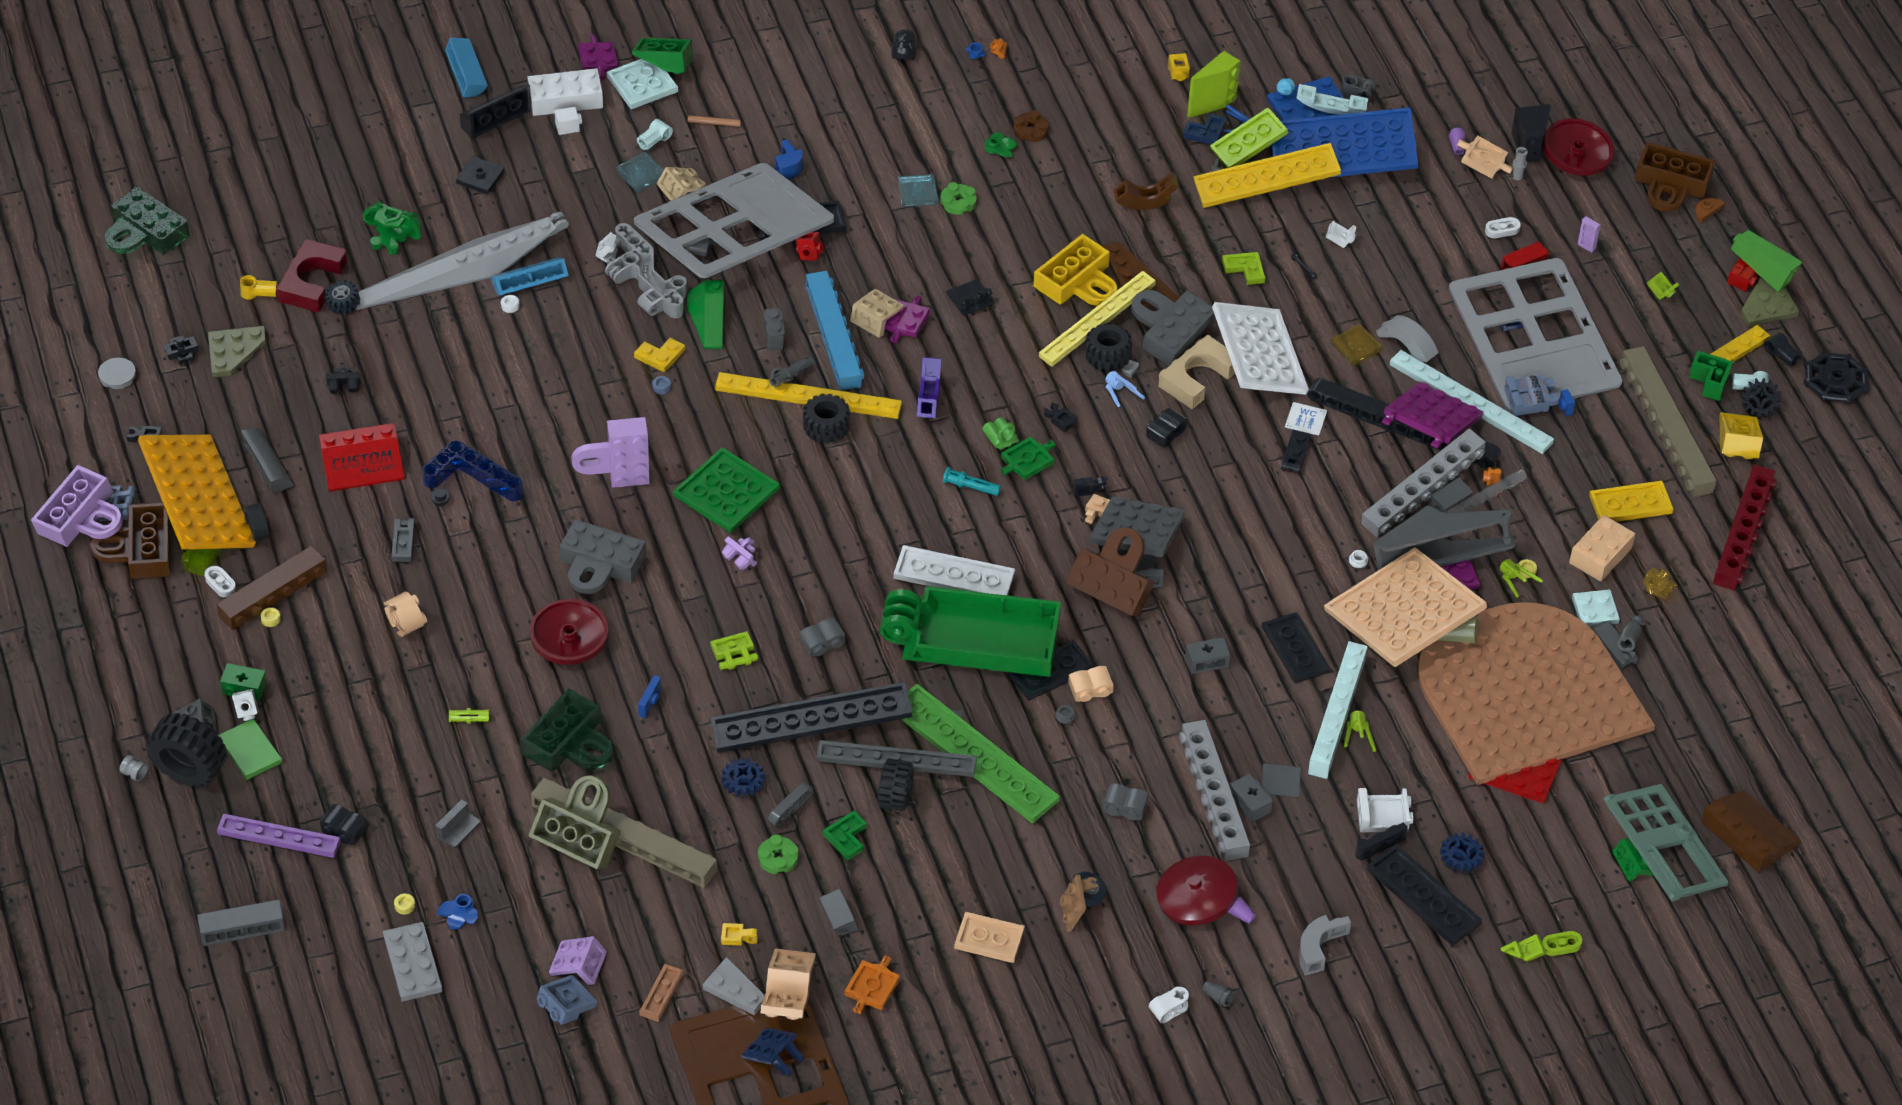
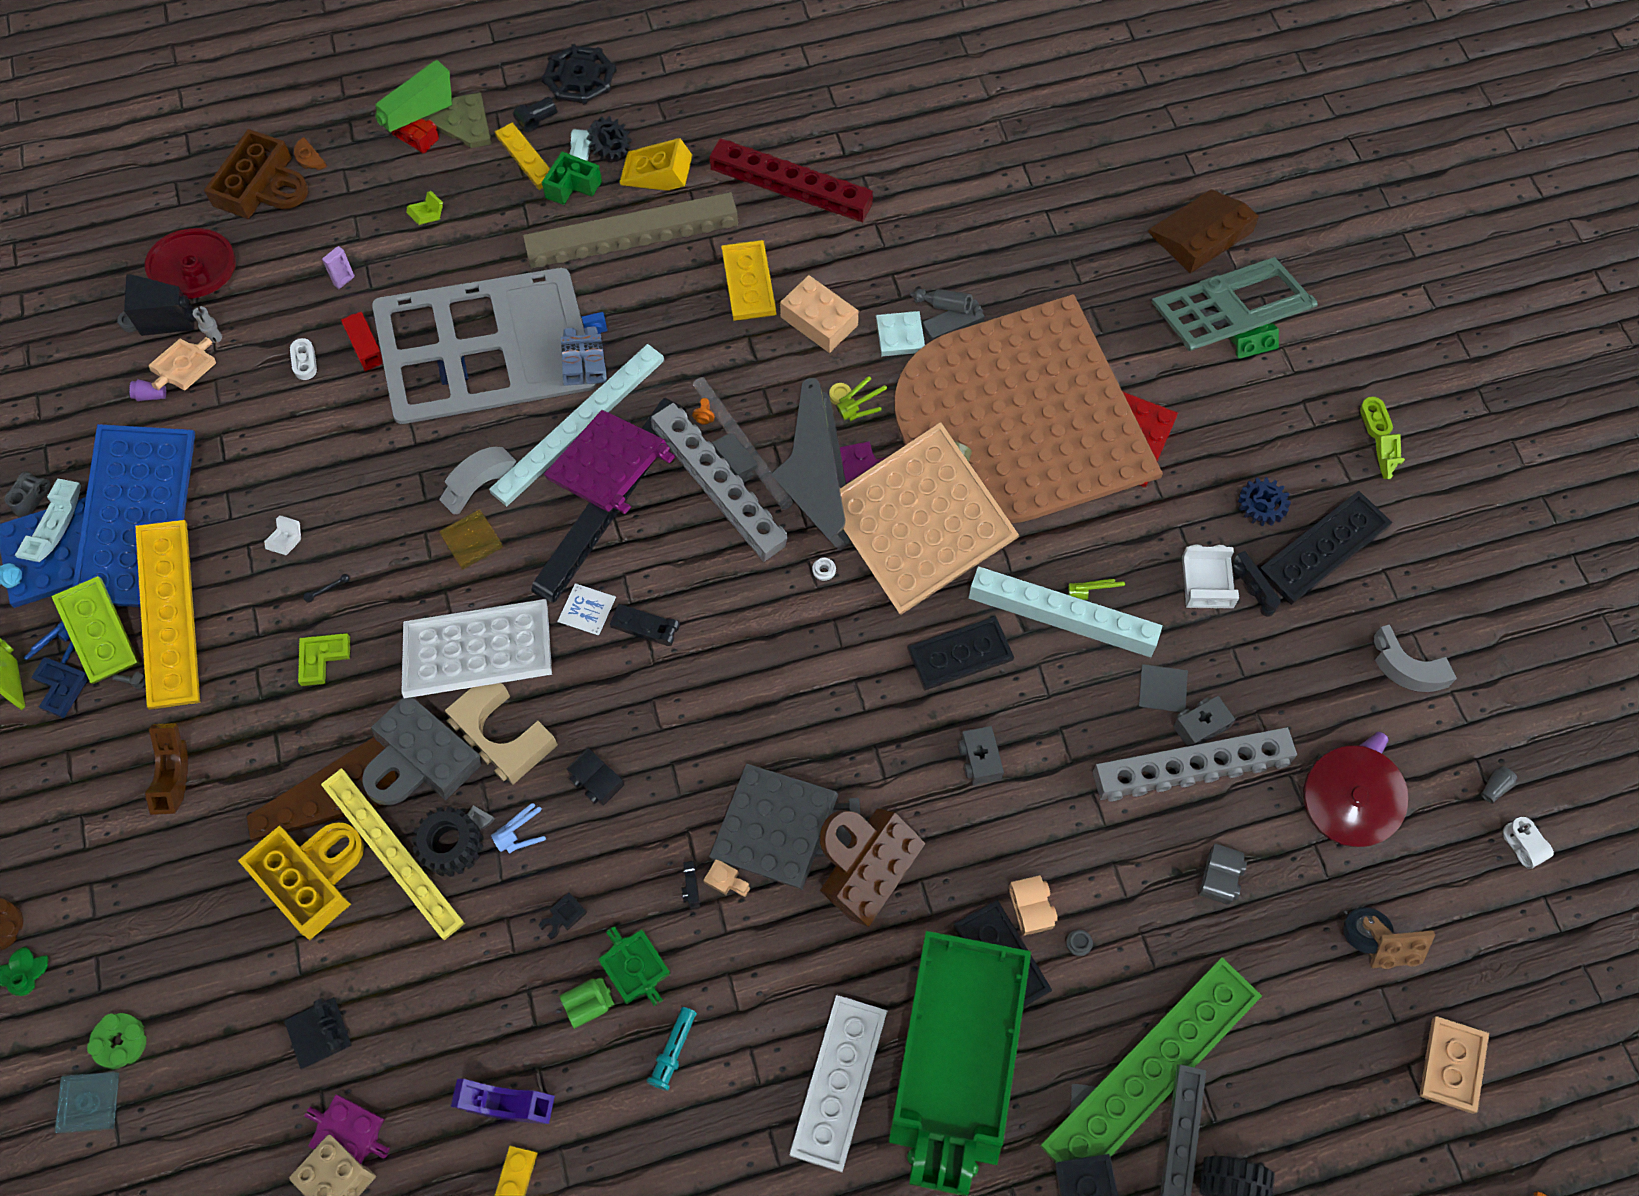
camera: 85 degrees left, 15 degrees up
clear yellow brick [1642,568,1677,599] -> none

